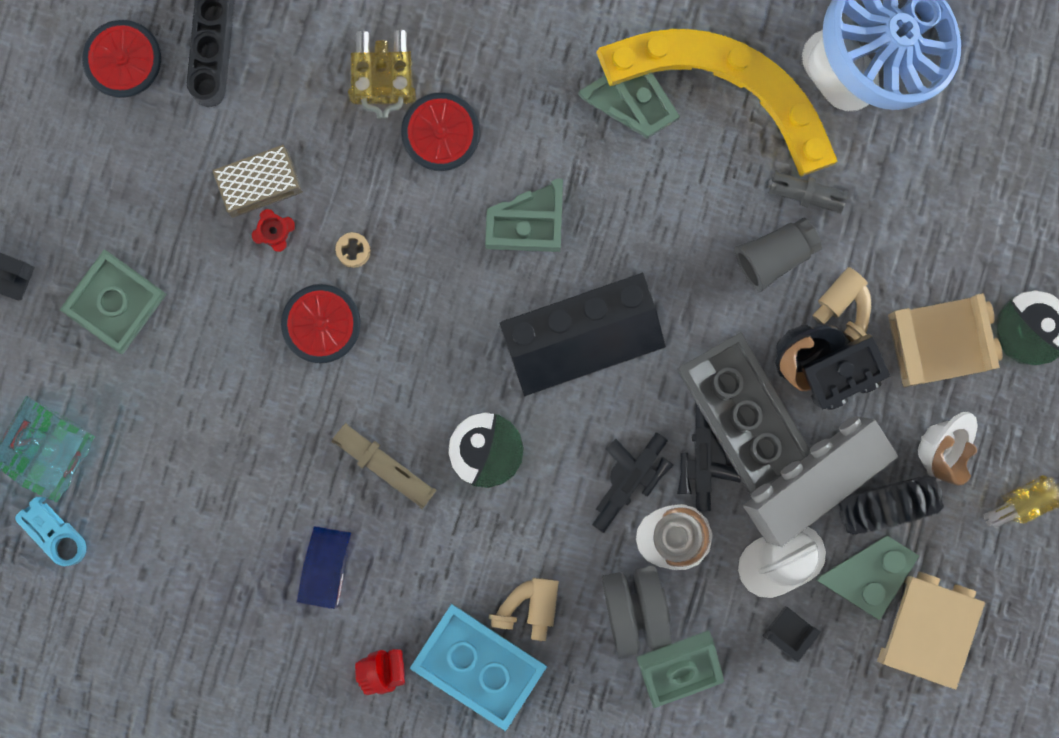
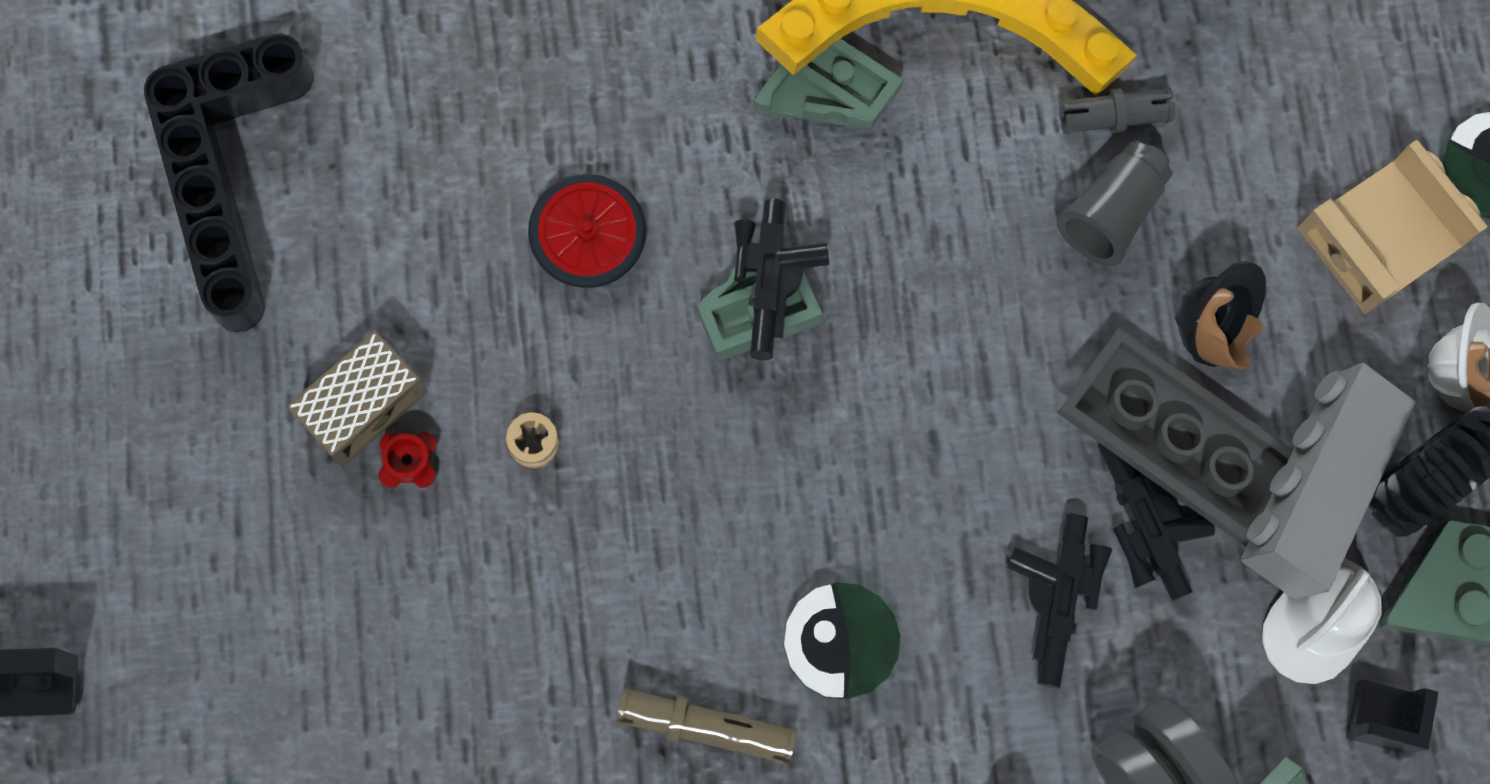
camera: 25 degrees left, 10 degrees down
sand green plate [60,249,167,355] -> none
red wheel [82,20,161,98] -> none
red wheel [281,284,361,363] -> none
clear yellow piece [348,30,417,119] -> none
black slope [499,273,666,397] -> none
white piece [636,504,713,570] -> none
black bracket [801,334,891,410] -> none
tan plant [813,267,871,342] -> none
none -> black piece [734,199,829,361]

